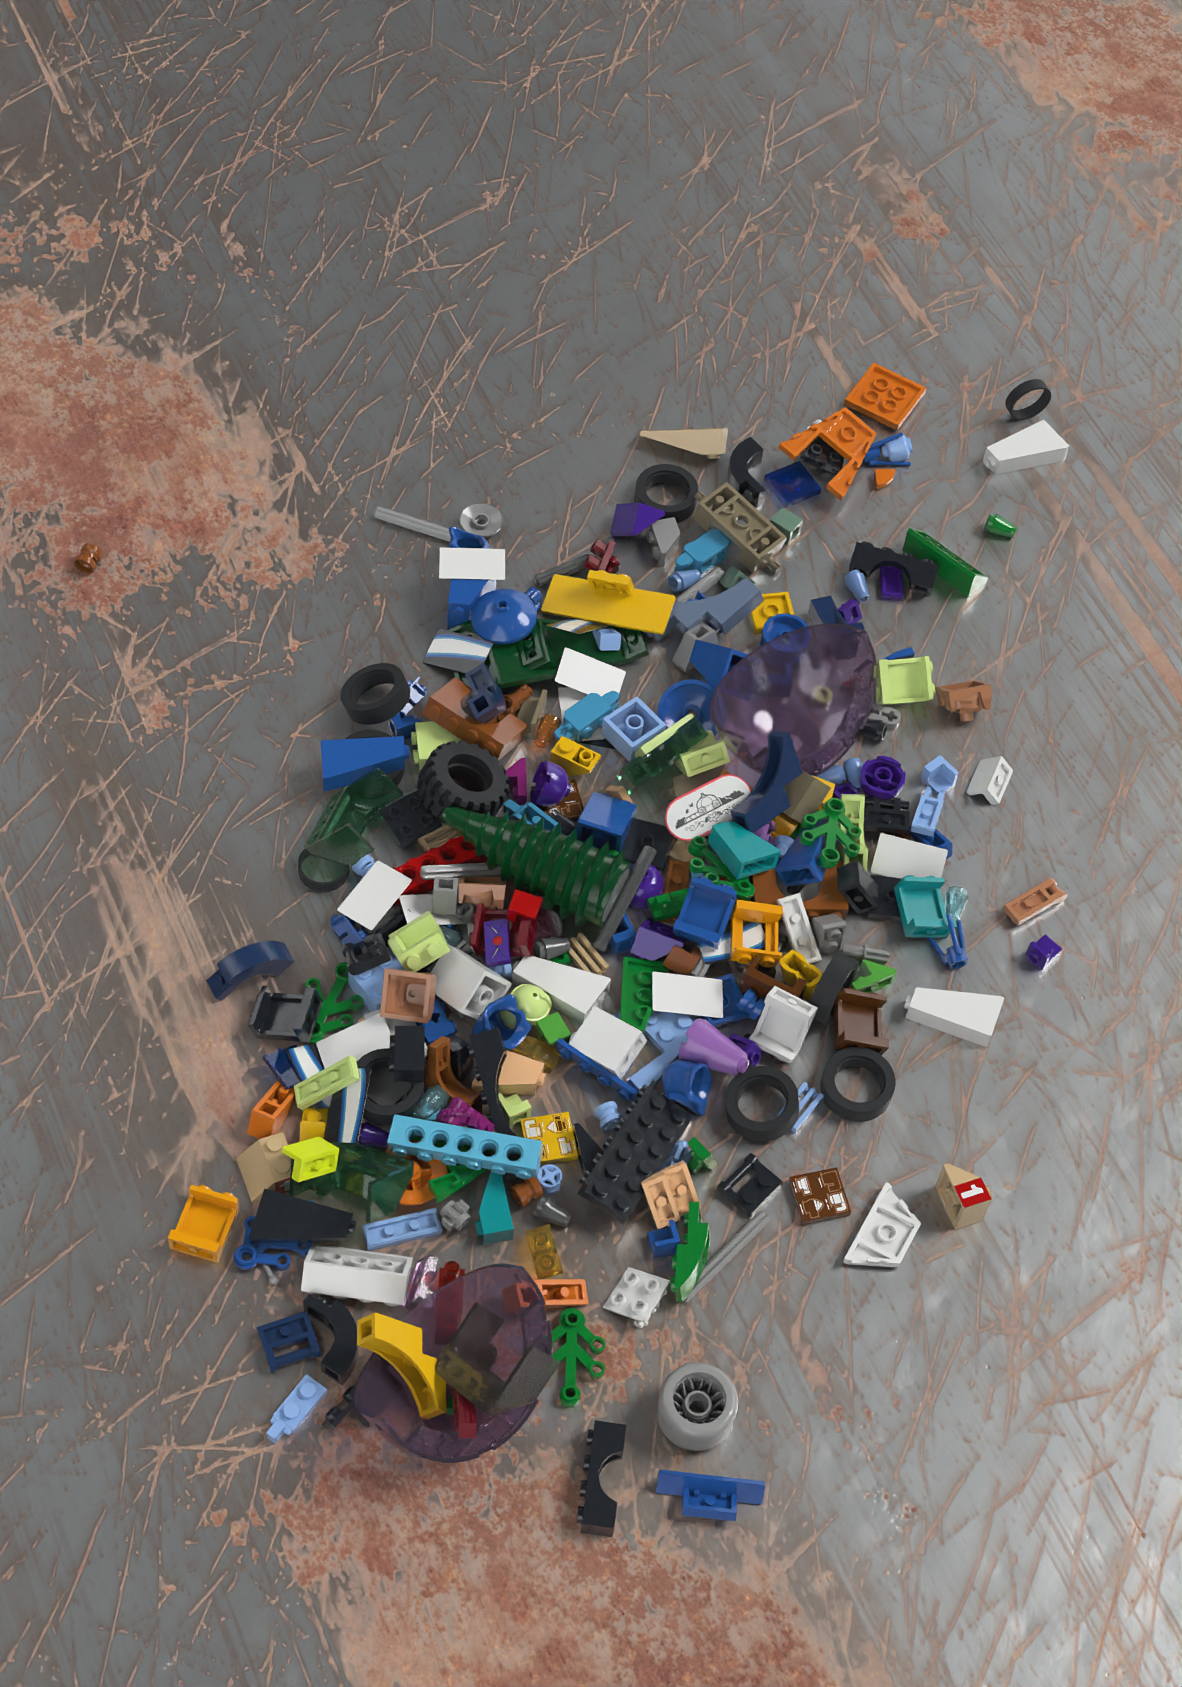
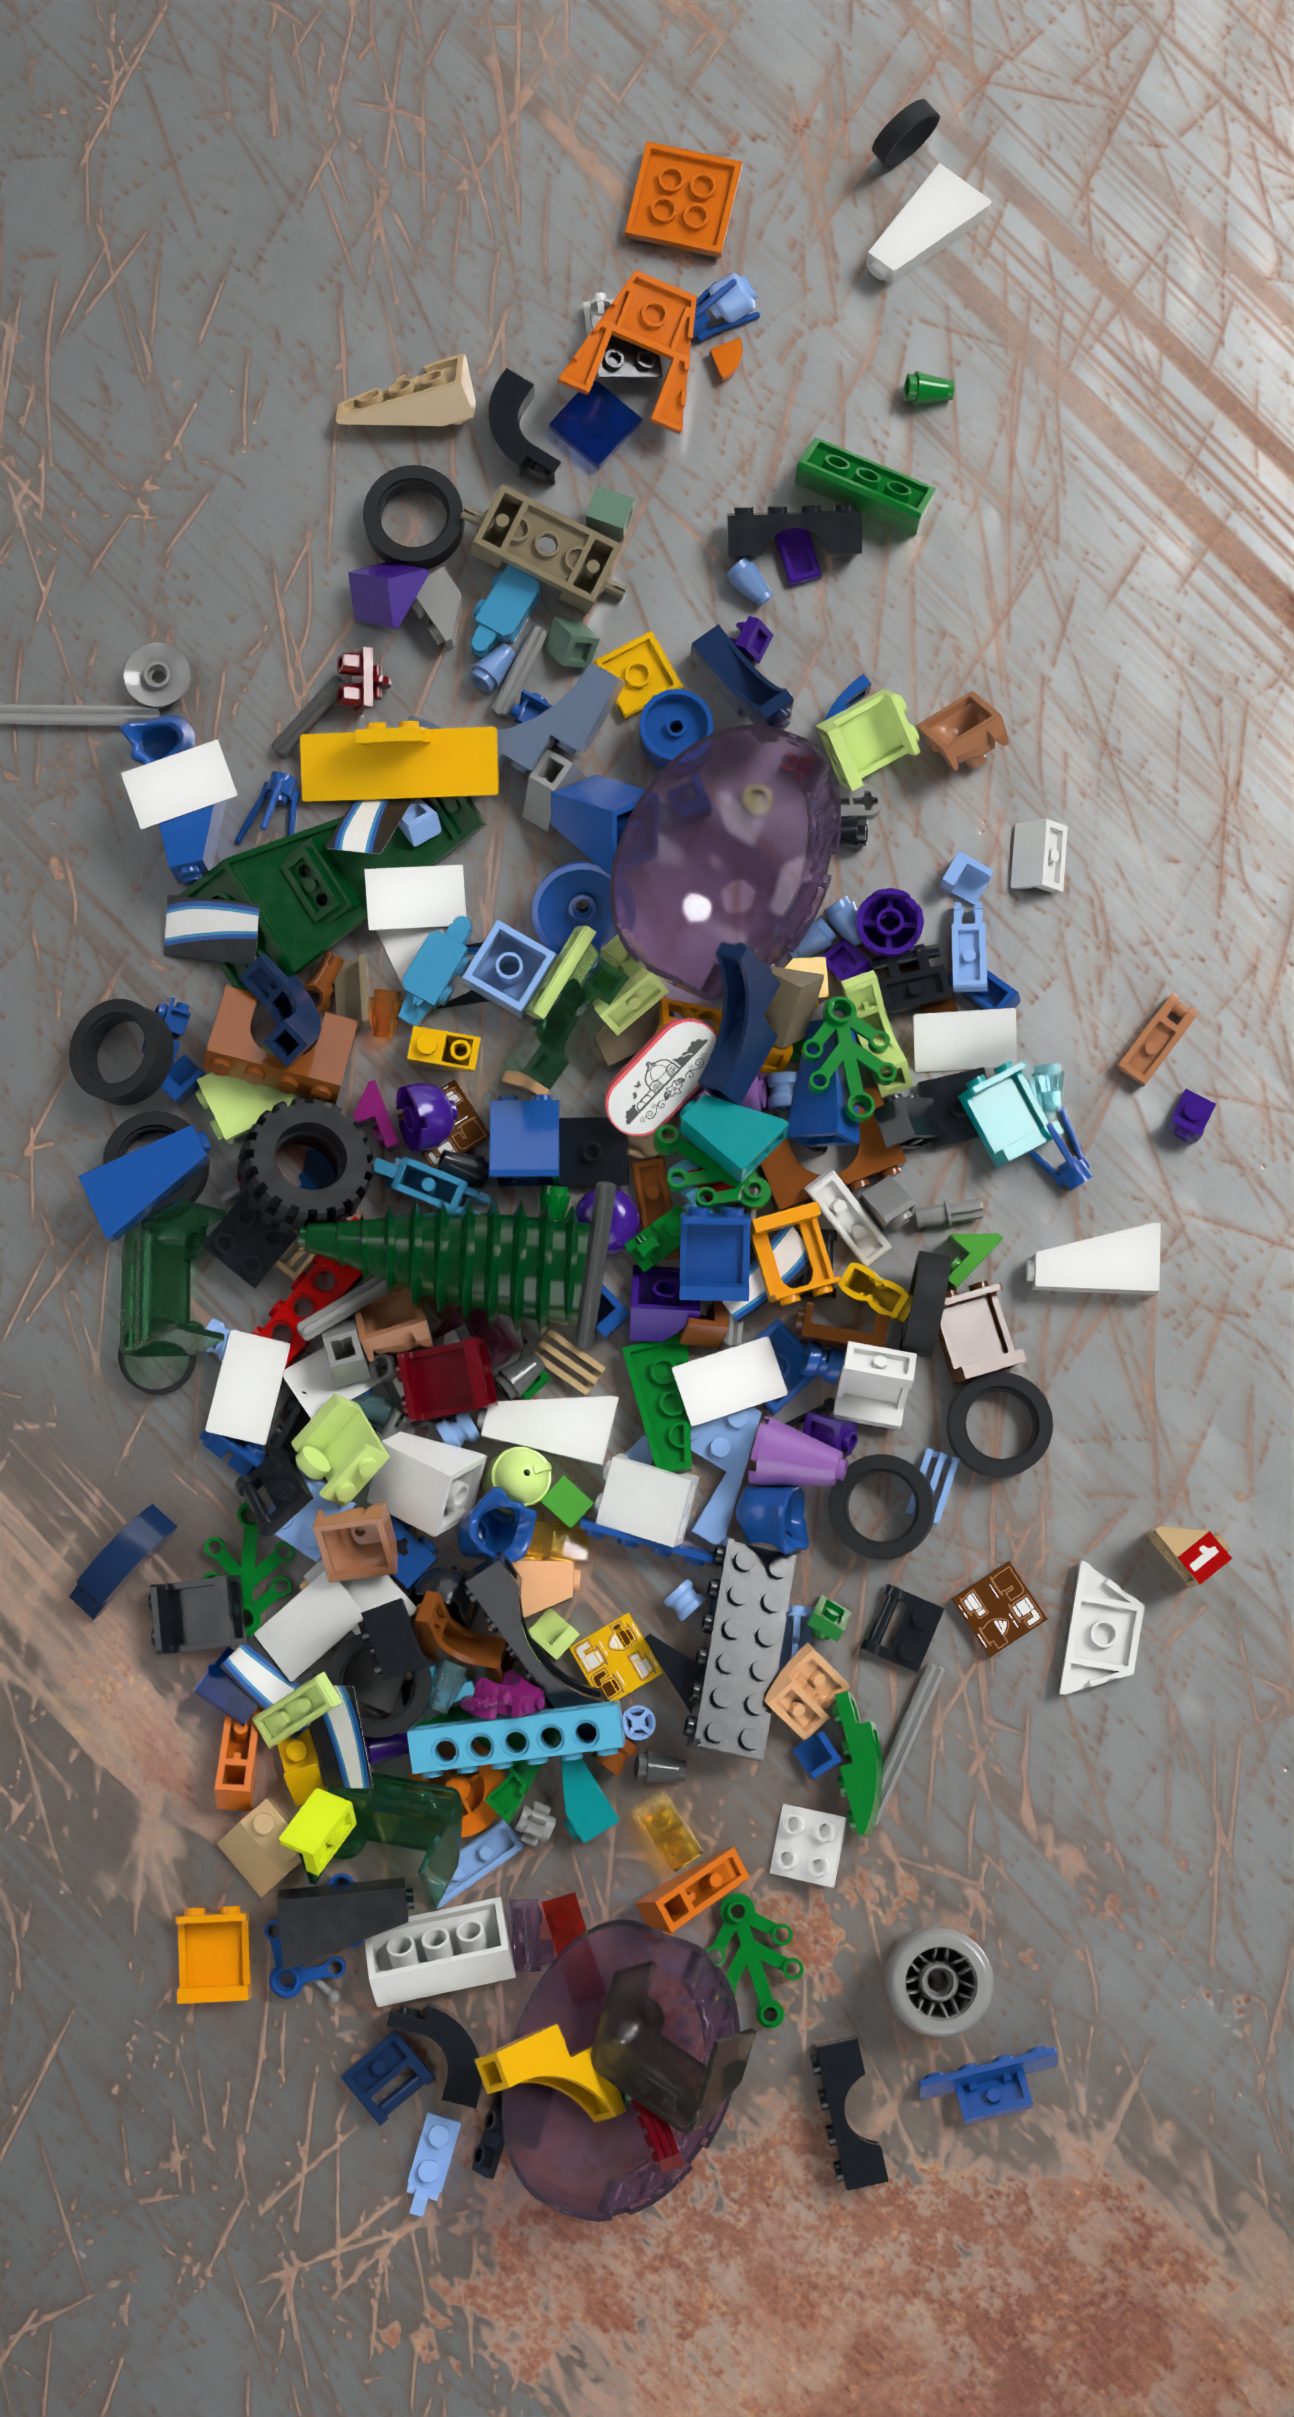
camera: 15 degrees left, 25 degrees up
blue dish [471,589,537,644] -> none
dark purple tile [484,919,511,967] -> none
red panel [506,889,543,923] -> none

